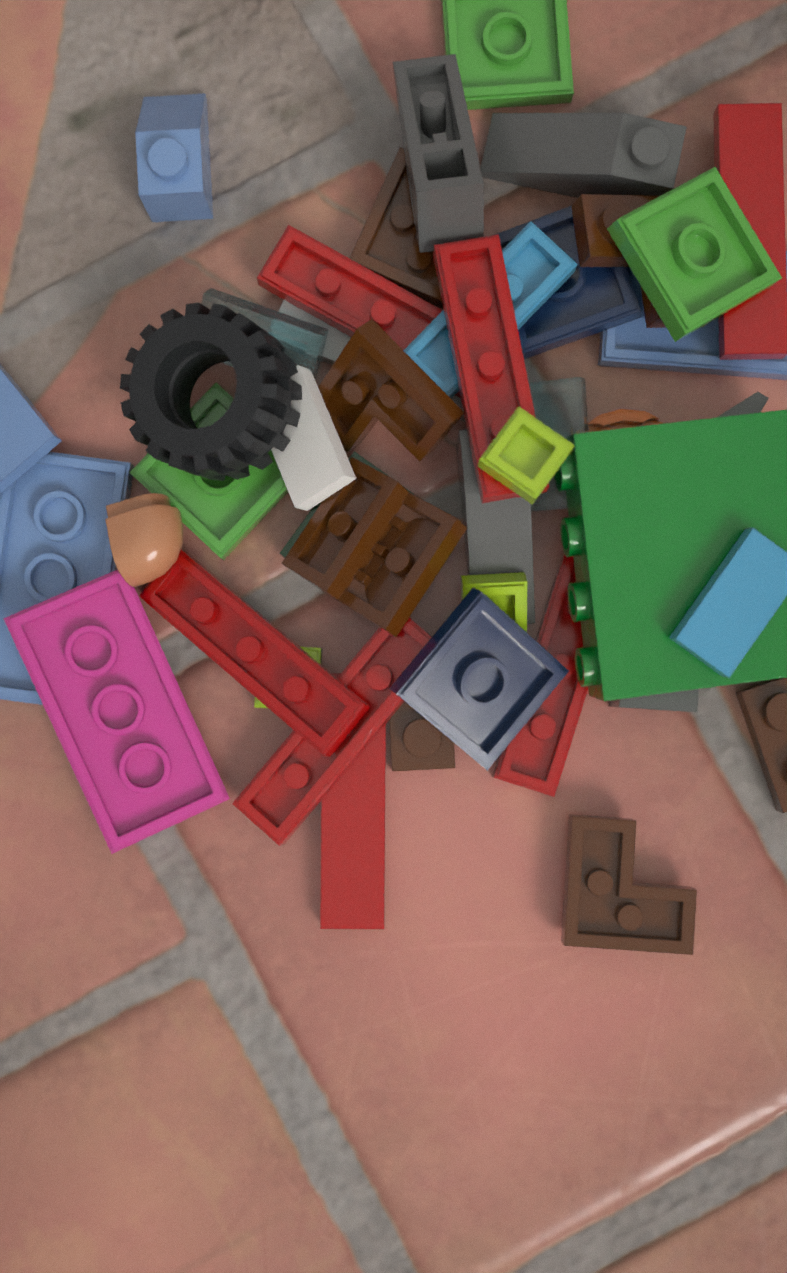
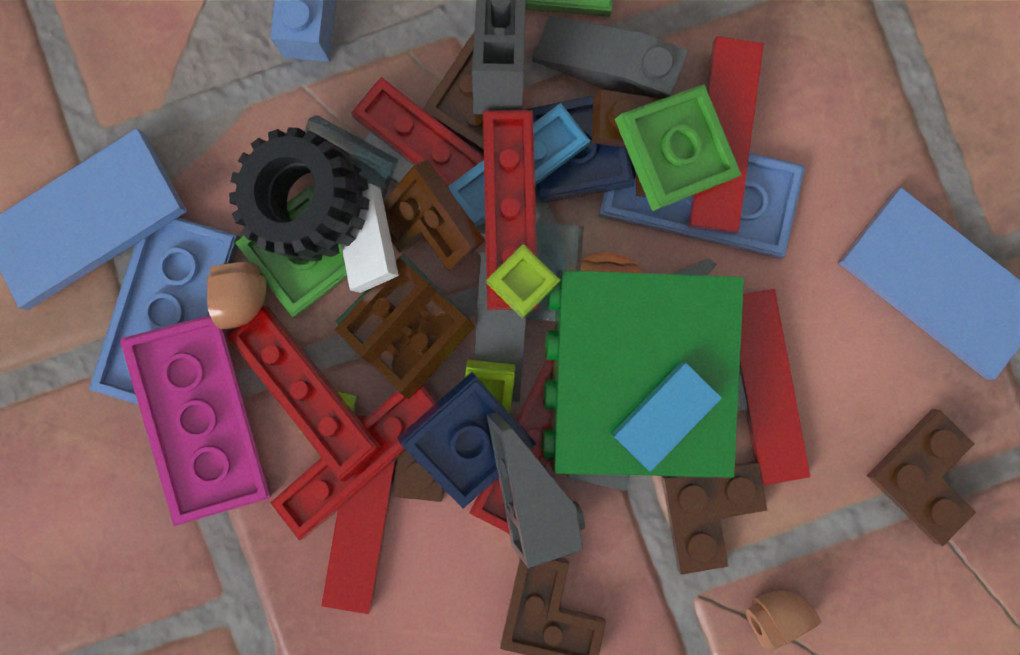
camera: 10 degrees right, 0 degrees up
none -> dark grey slope [487,412,585,568]

